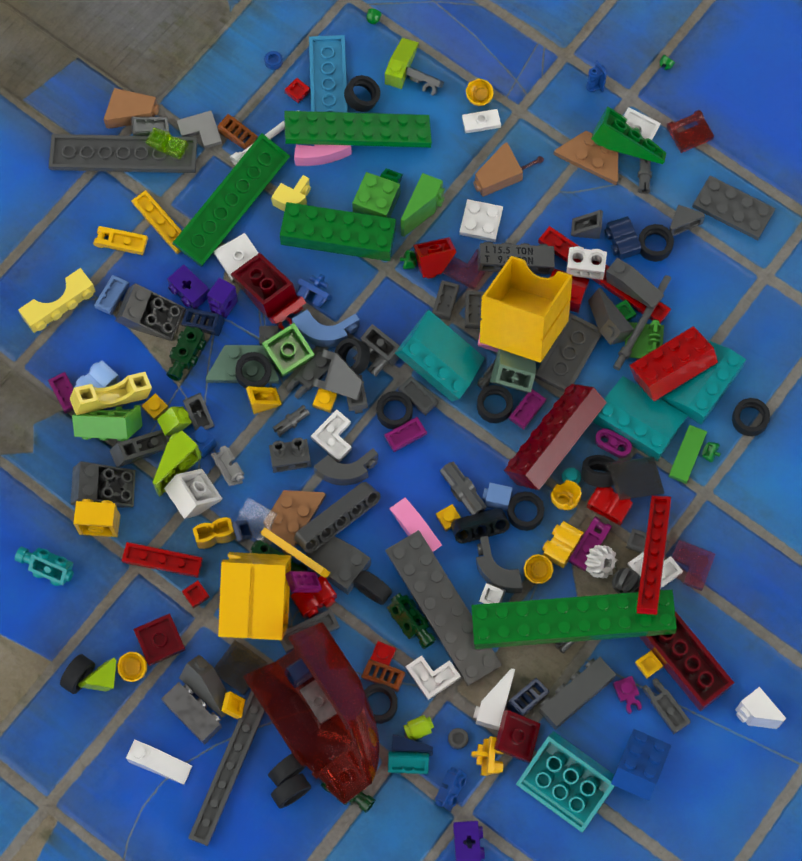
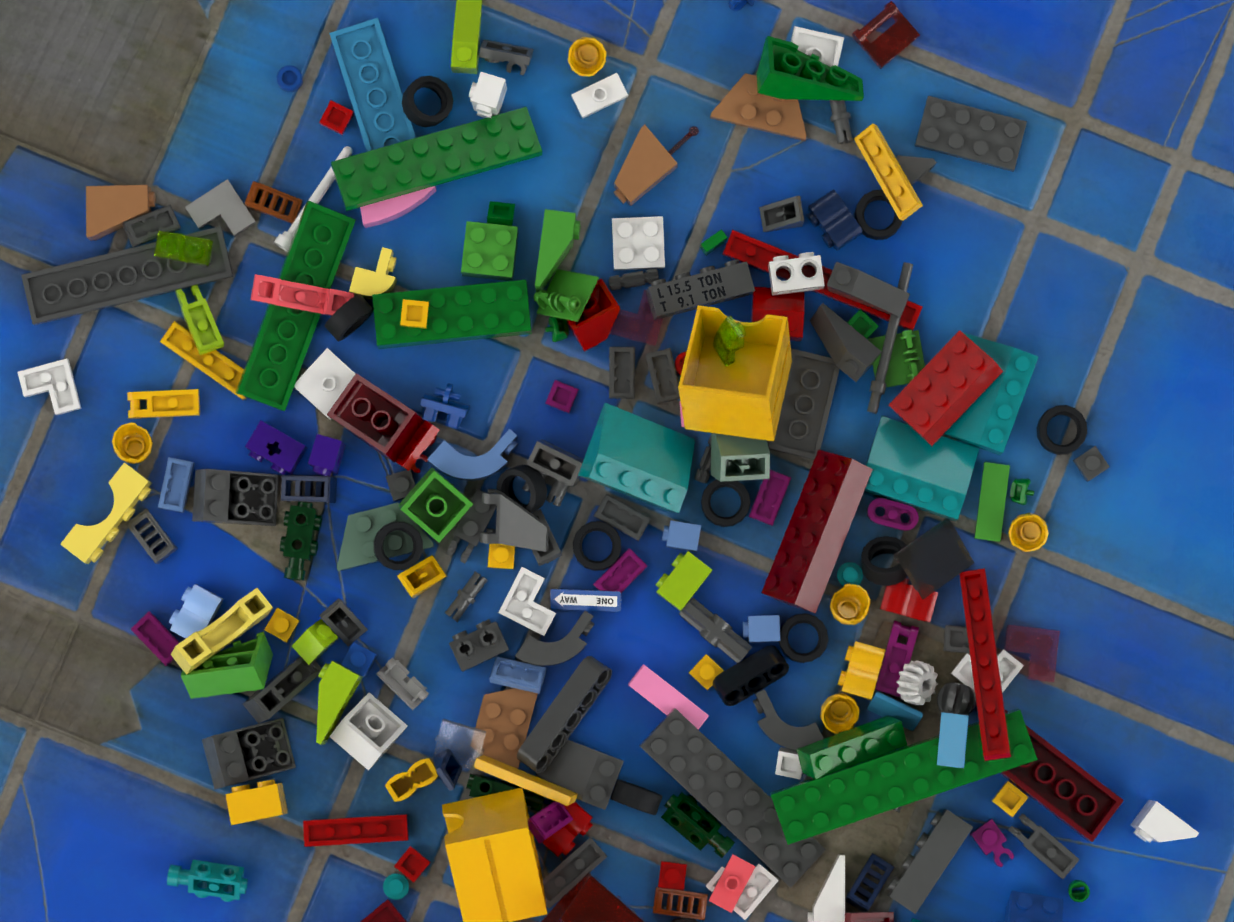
camera: 15 degrees left, 15 degrees up
none -> white plate [17,359,82,415]
none -> yellow hair [112,422,153,464]
none -> dark grey slope [126,508,178,564]
none -> lime hinge [175,285,224,355]
none -> coral slope [250,274,355,316]
none -> black tyre [325,294,374,342]
none -> teal plate [383,873,409,900]
none -> yellow plate [400,299,429,329]
none -> white brick [469,72,507,118]
none -> medium blue plate [489,656,546,694]
none -> bright green hinge [534,269,599,322]
none -> magenta tile [545,380,579,413]
none -> sticker [550,589,621,612]
none -> dark grey axle [609,269,659,291]
none -> lime brick [656,551,712,612]
none -> medium blue brick [662,520,701,552]
none -> green tile [700,229,728,256]
none -> coral plate [708,854,756,913]
none -> clear neon green slope [713,315,746,366]
none -> green brick [797,716,907,779]
none -> yellow tile [854,123,923,221]
none -> dark azure slope [867,692,923,731]
none -> dark azure slope [937,712,969,768]
none -> yellow hair [1008,513,1049,552]
none -> green hinge [1068,880,1090,902]
none -> dark grey plate [1073,446,1110,482]

